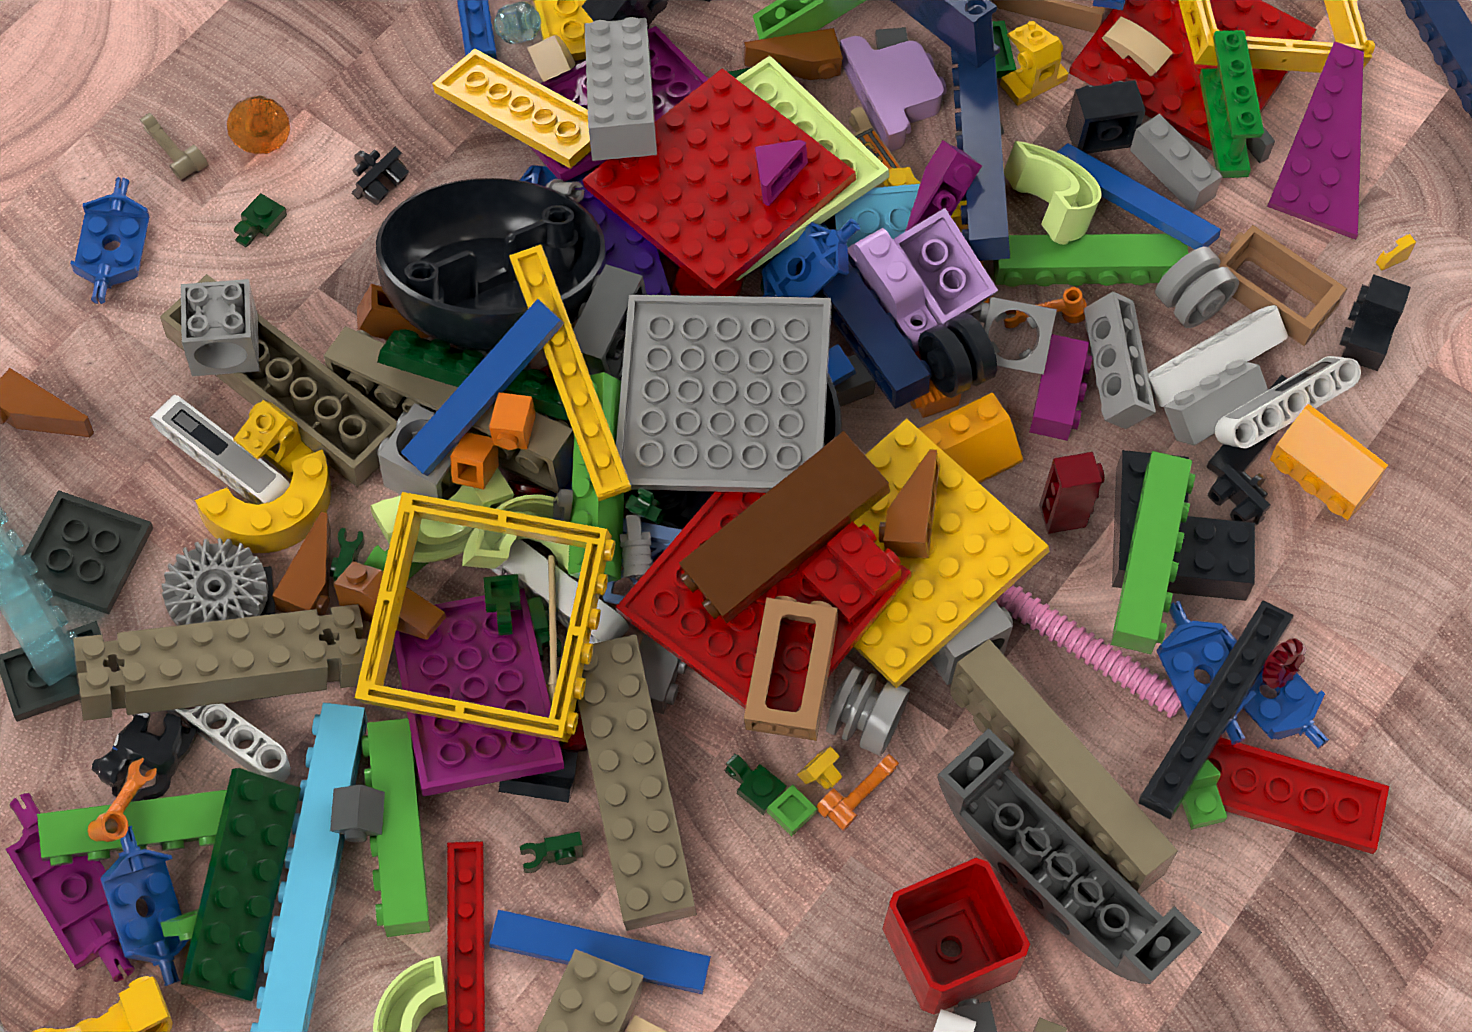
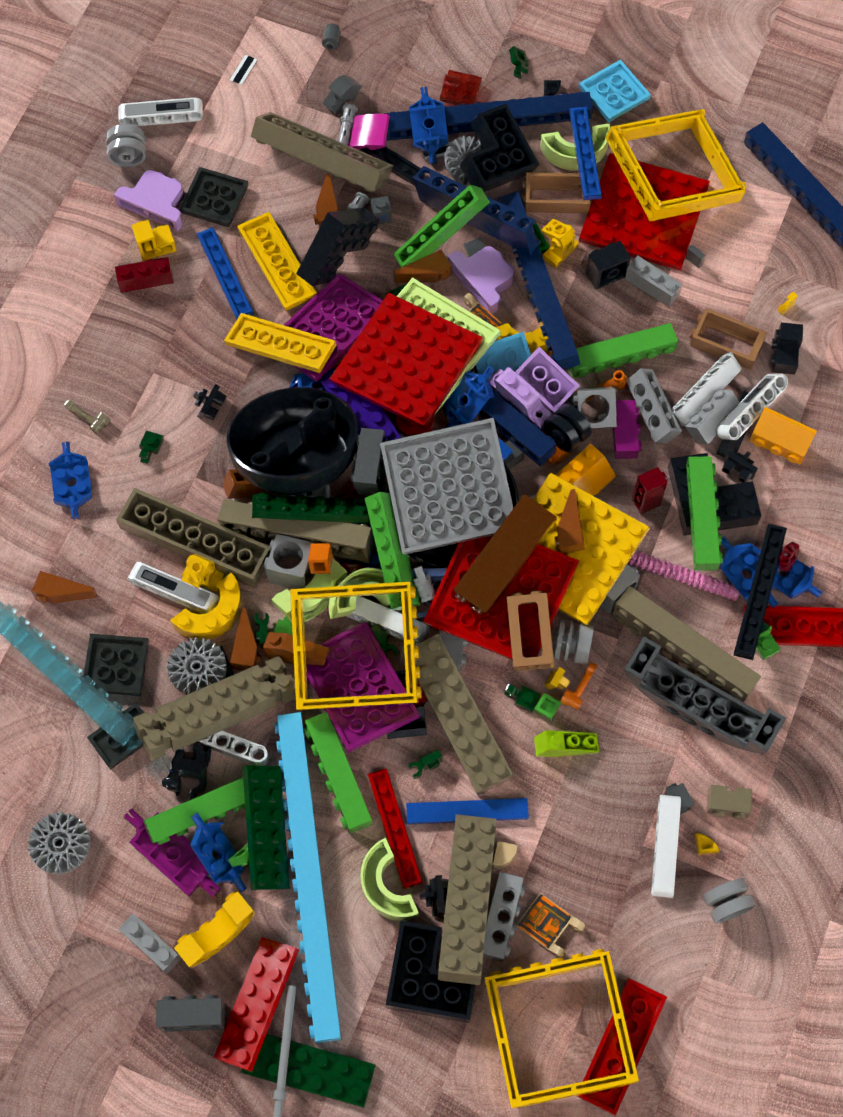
camera: 10 degrees left, 5 degrees up
orange brick [88,758,156,842] -> none
light grey brick [181,279,259,376] -> none
clear orange piece [226,95,291,154] -> none
dark grey brick [330,784,385,842] -> none
blue tile [401,299,564,476] -> none
dark green plate [483,574,521,636] -> none
orange brick [489,392,536,450] -> none
clear light blue head [494,1,541,44] -> none
yellow tile [509,245,632,501] -> none
tan brick [527,35,576,82] -> none
light grey pin [546,179,584,202] -> none
tan piece [546,555,558,706] -> none
dark grey tile [553,489,573,522] -> none
light grey brick [585,17,657,161] -> none
dark green plate [625,488,667,526] -> none
magenta slope [755,140,808,206] -> none
red plate [801,521,901,624] -> none
red plate [882,857,1030,1015] -> none
magenta slope [905,140,982,232] -> none
yellowish green brick [1004,141,1101,245] -> none
blue tile [1057,143,1221,249] -> none
tan slope [1102,17,1173,76] -> none
light grey wheel [1155,246,1239,328] -> none
green fence [1199,30,1264,178] -> none
magenta wing [1267,41,1364,240] -> none
none -> lime slope [534,730,599,757]

